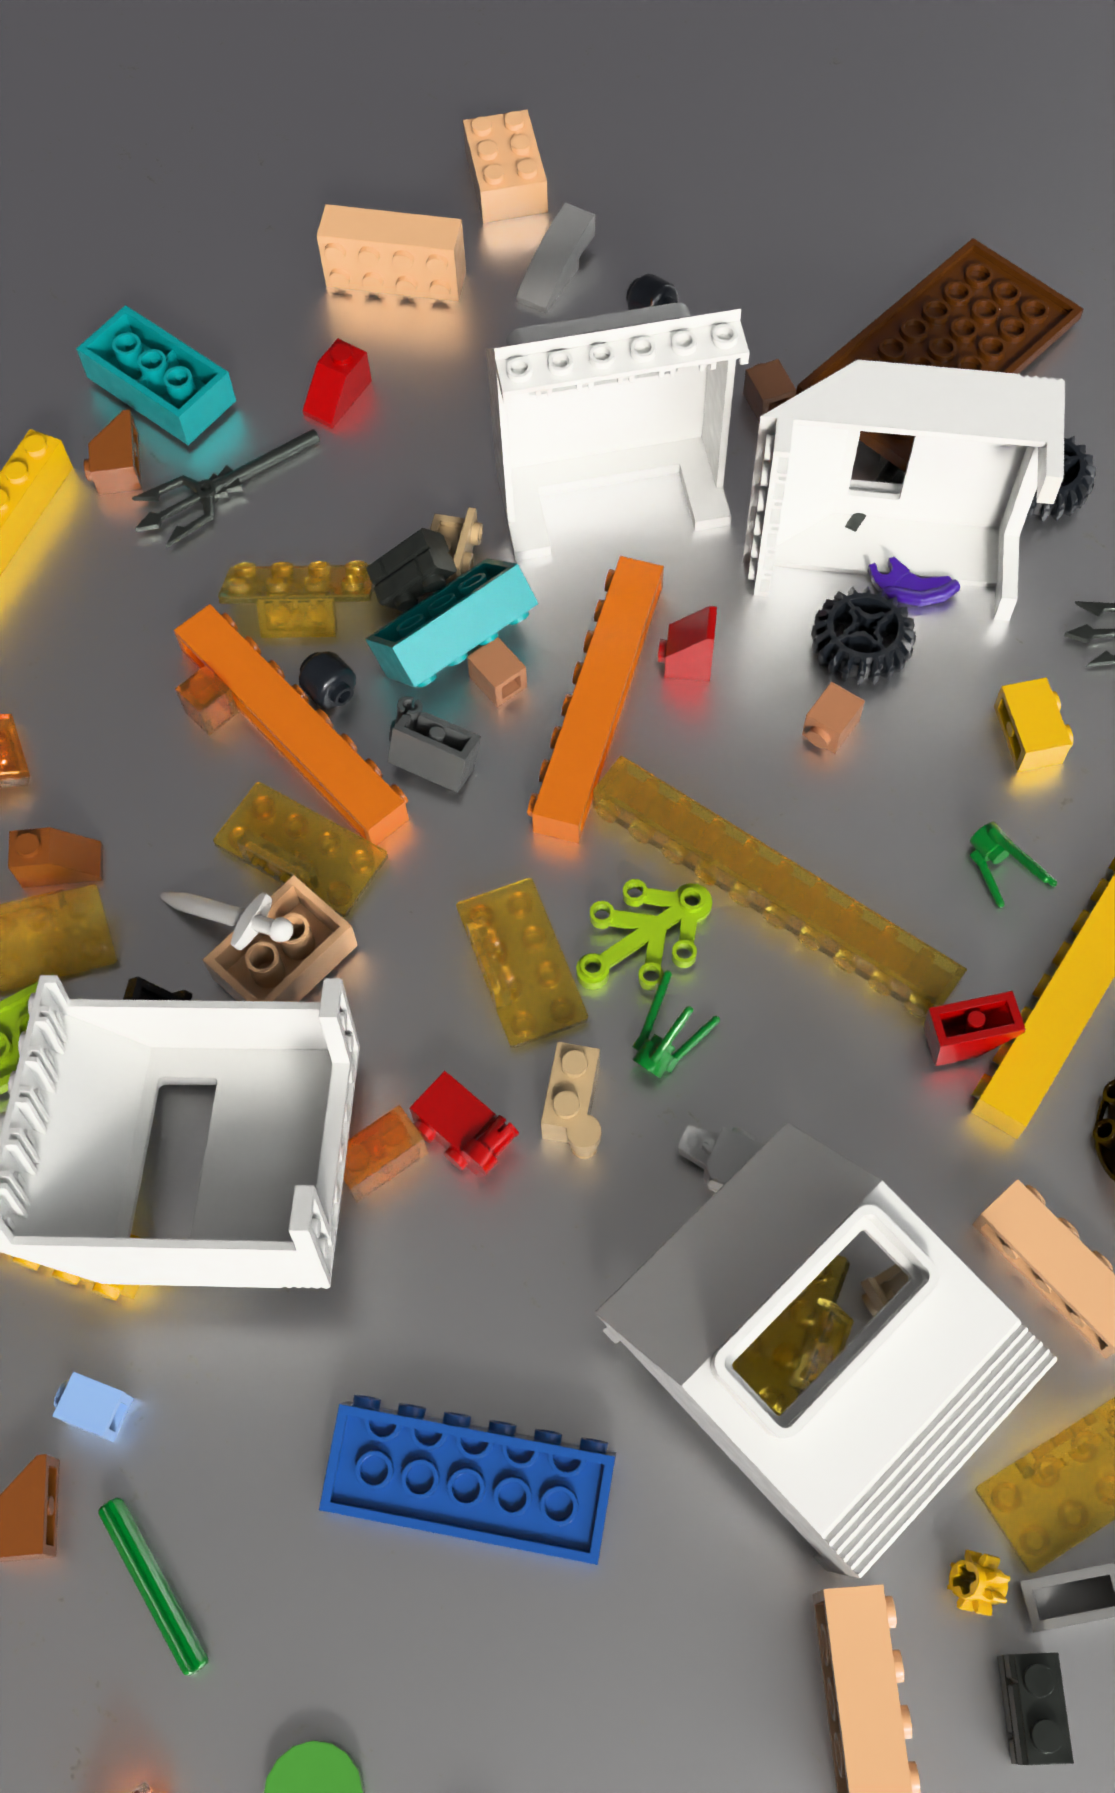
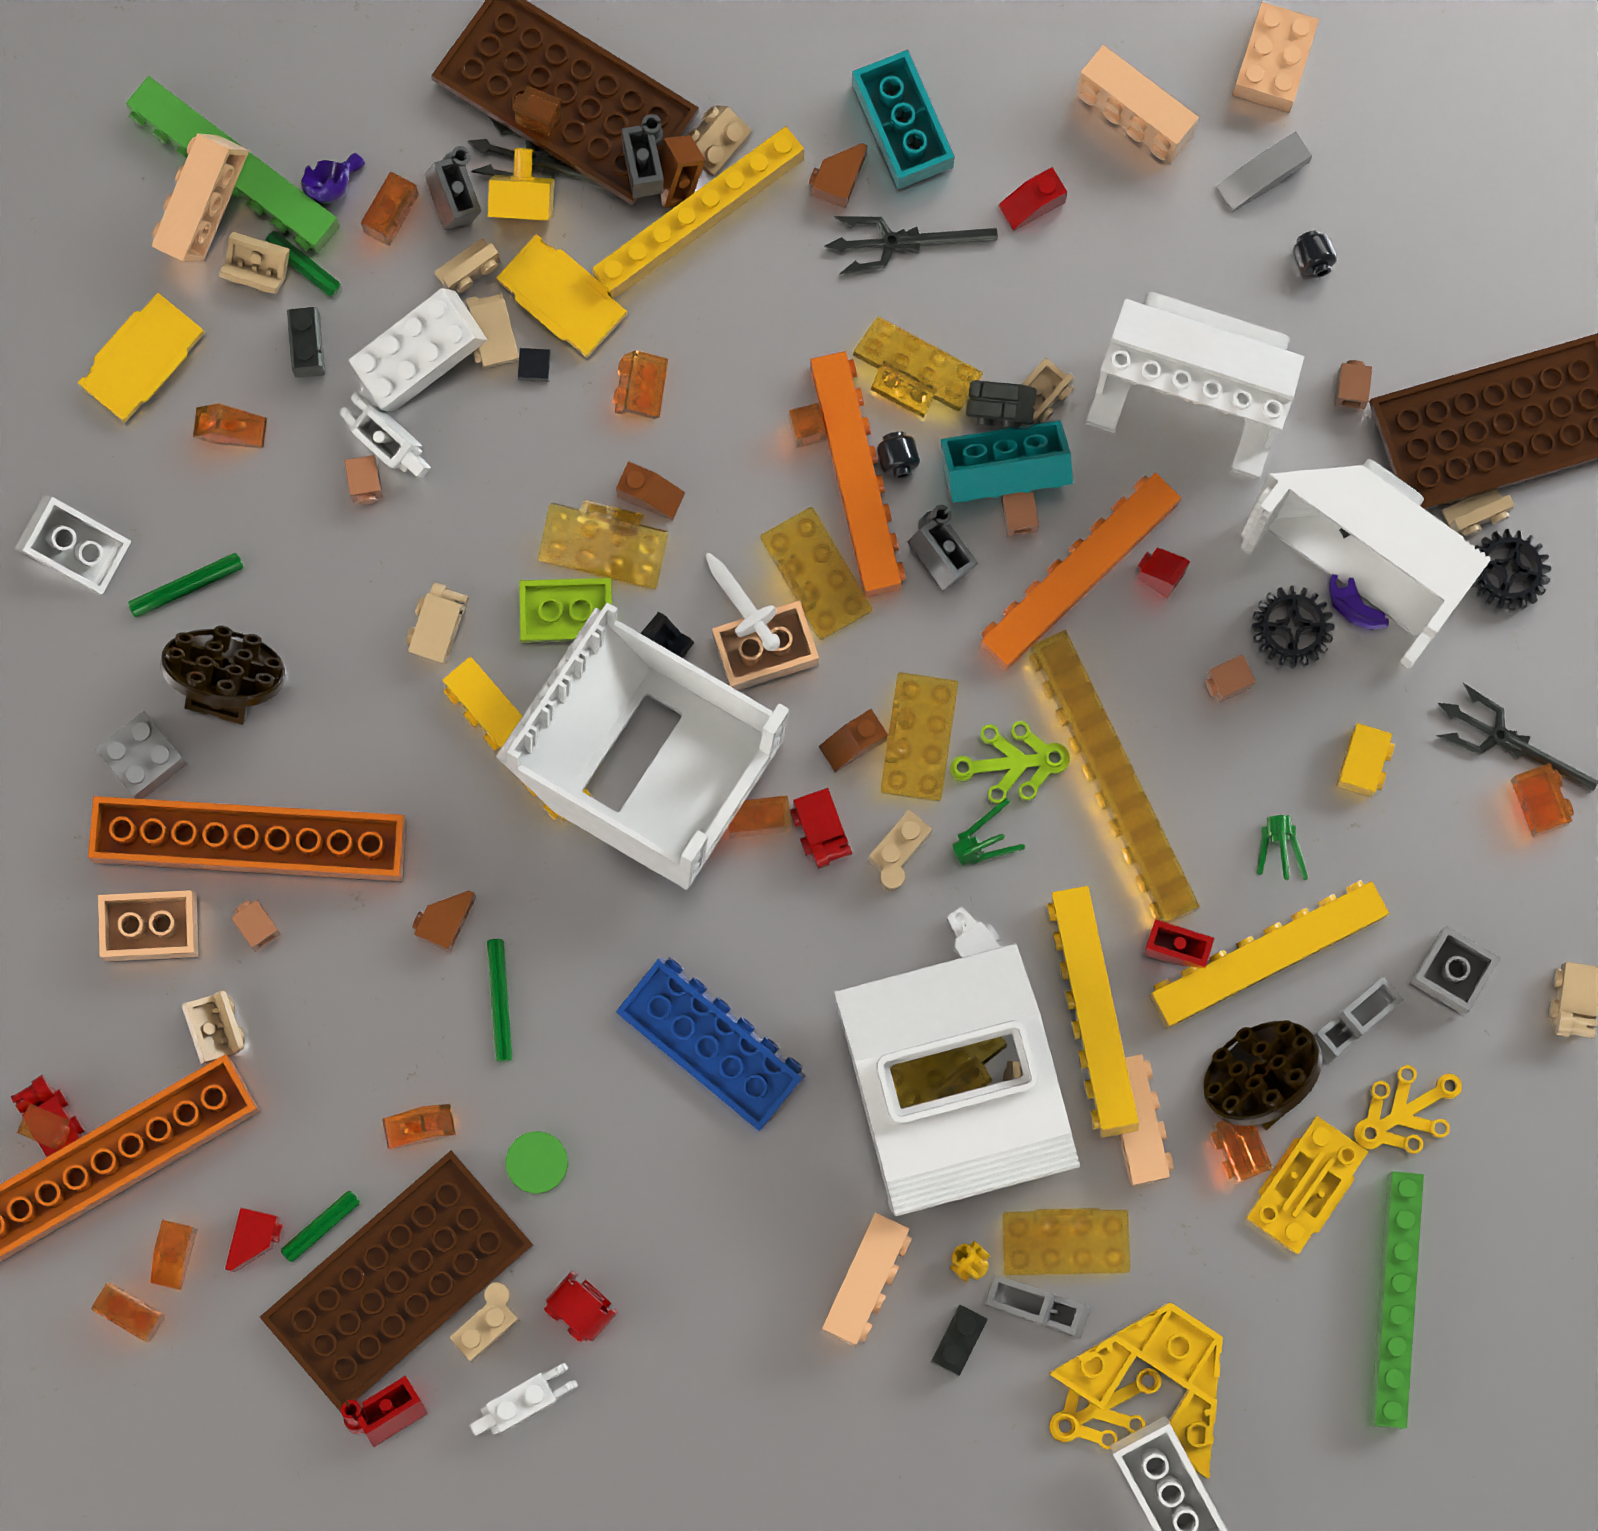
camera: 25 degrees right, 15 degrees up
light blue brick [52,1371,134,1442] -> none
none -> dark orange slope [819,709,888,772]
none -> yellow brick [1047,886,1139,1138]

